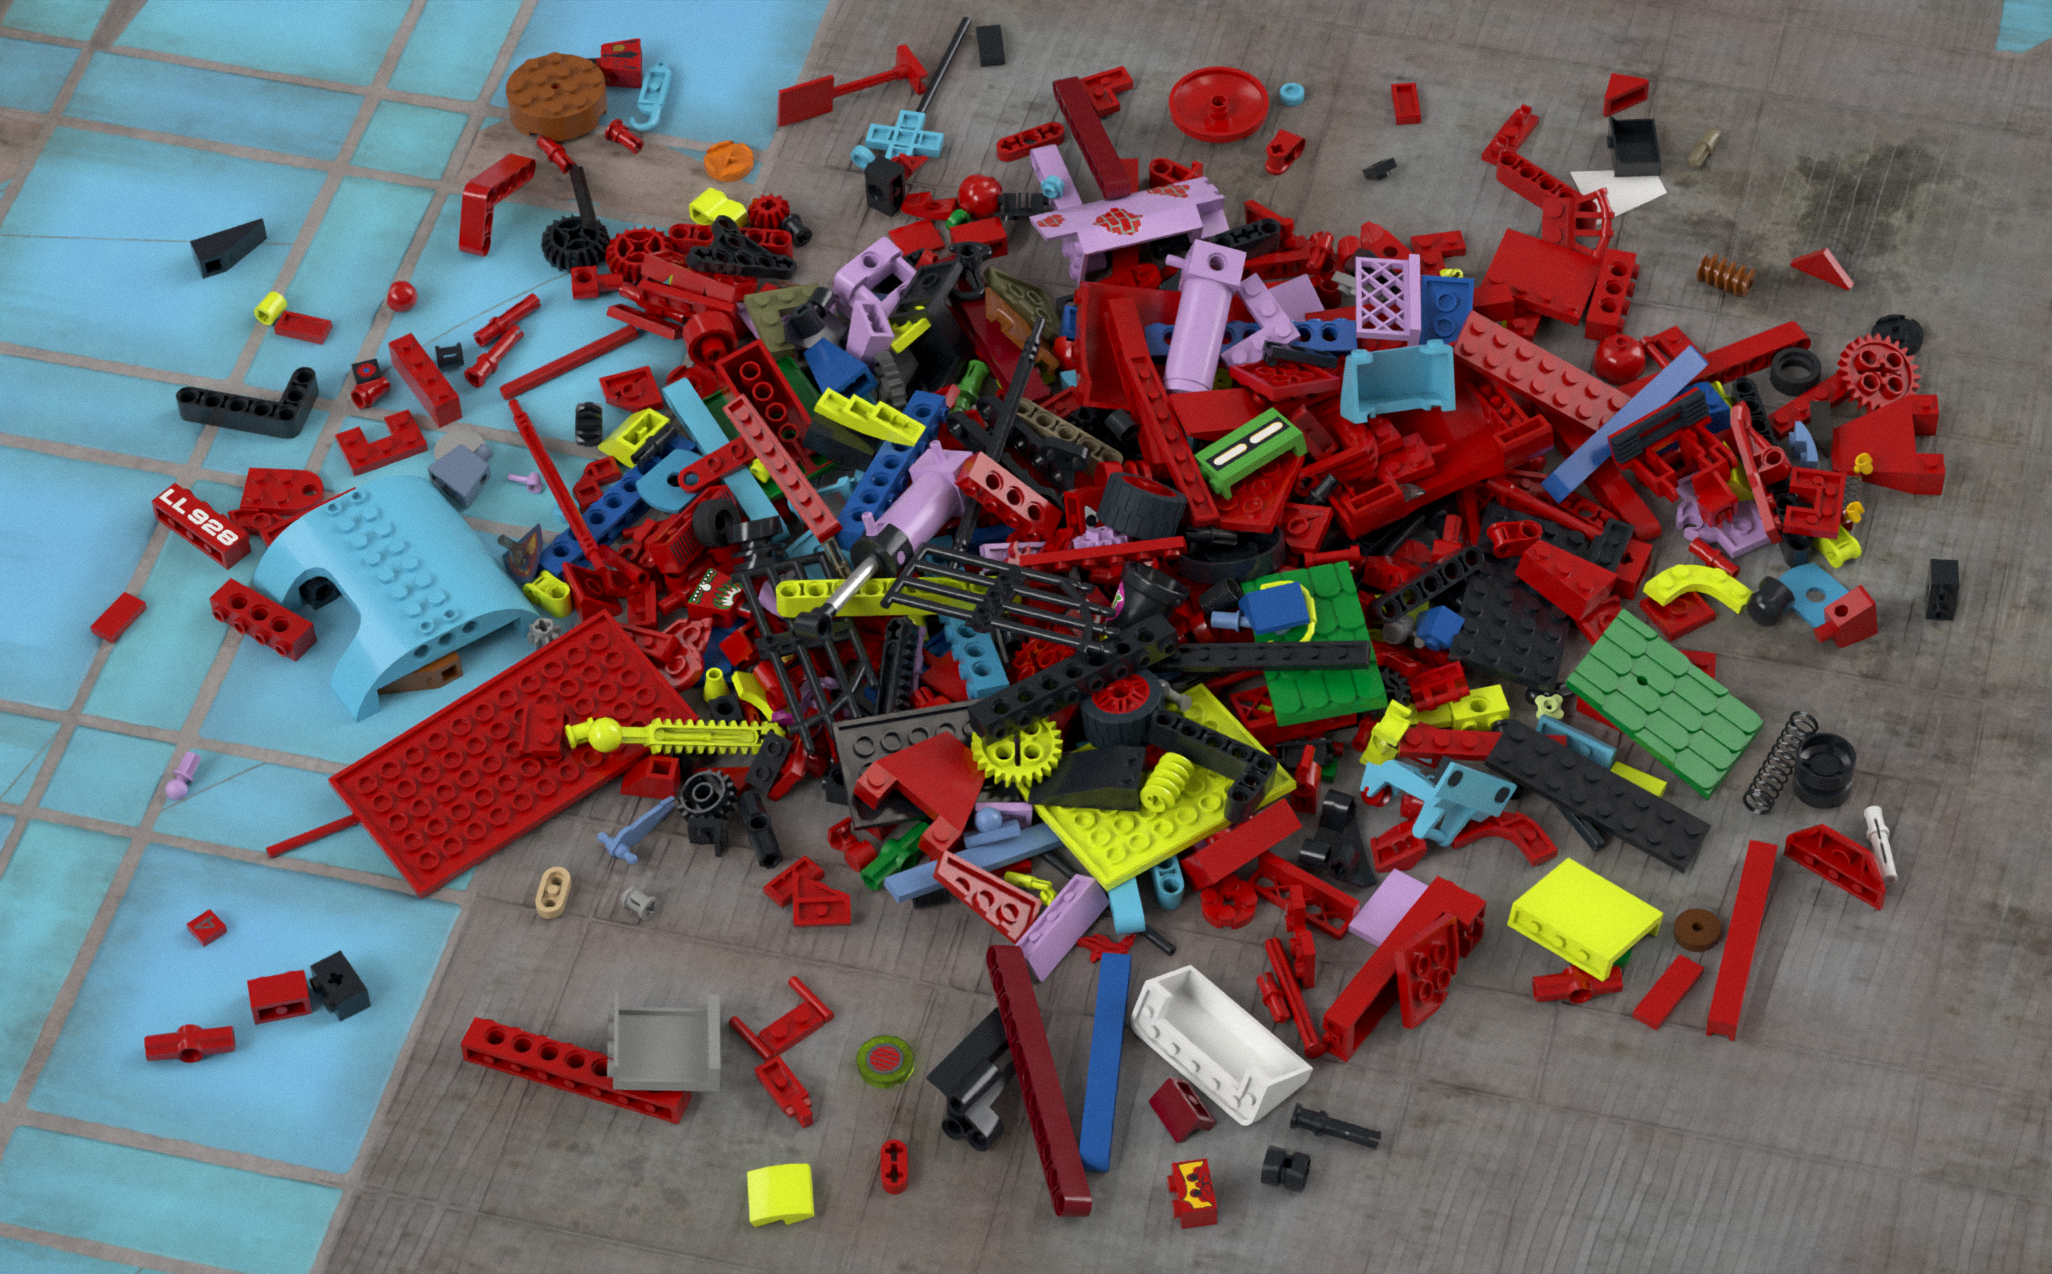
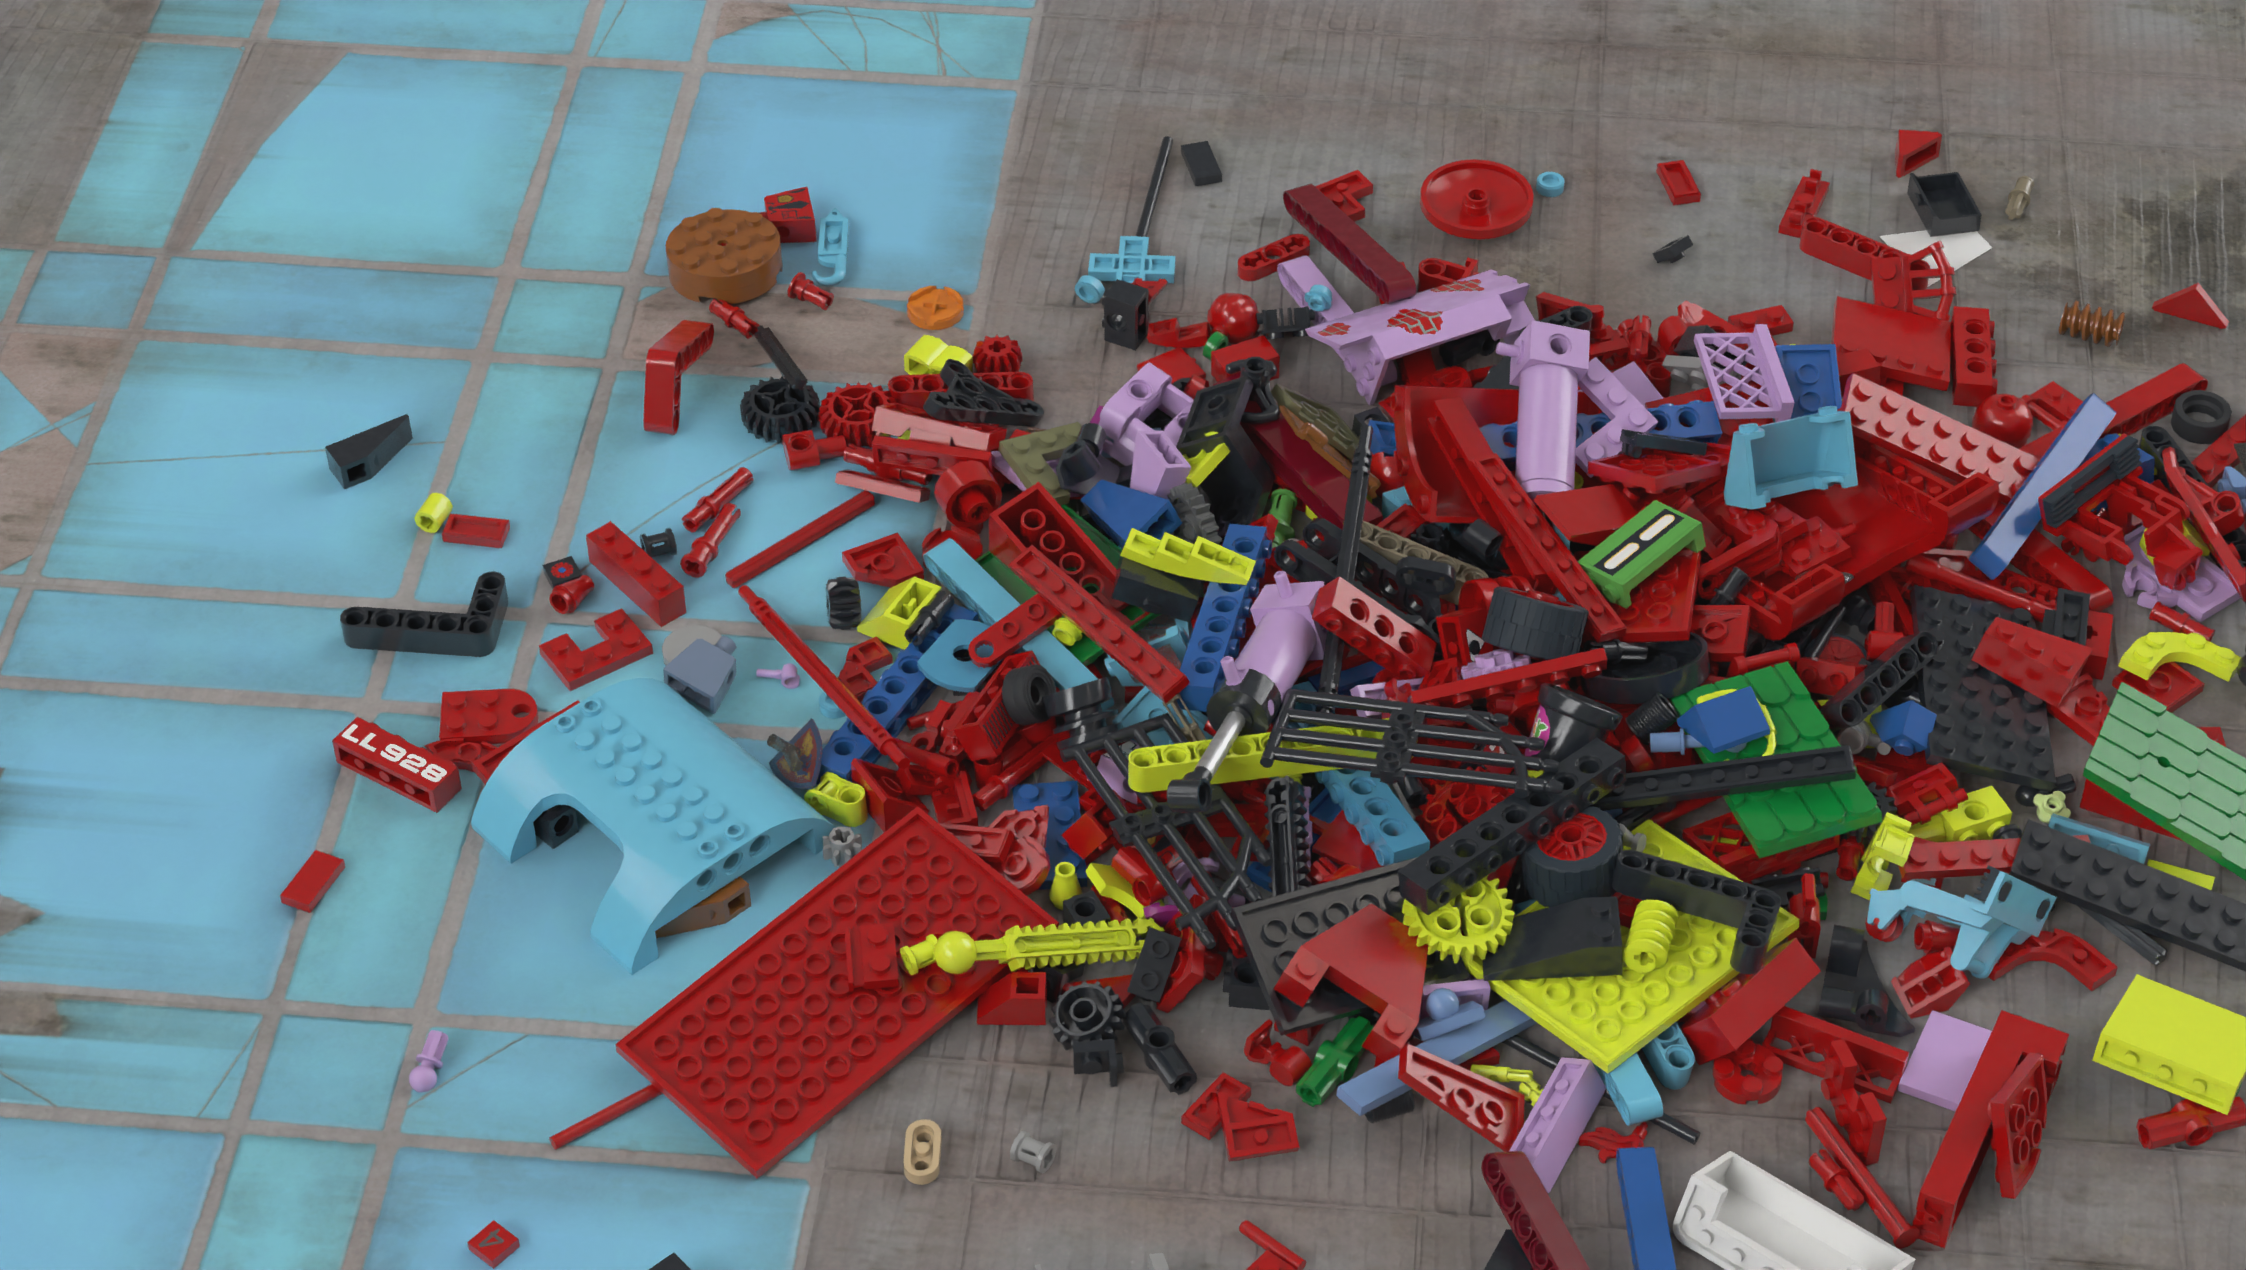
camera: 10 degrees left, 5 degrees down
red brick [209,578,317,662] -> none
red piece [387,281,418,313] -> none
medium blue piece [597,796,676,865] -> none
red torso [687,567,754,629] -> none
red piece [777,44,928,127] -> none
black bush [780,214,812,247] -> none
red piece [1265,129,1306,175] -> none
red piece [1486,520,1543,558] -> none

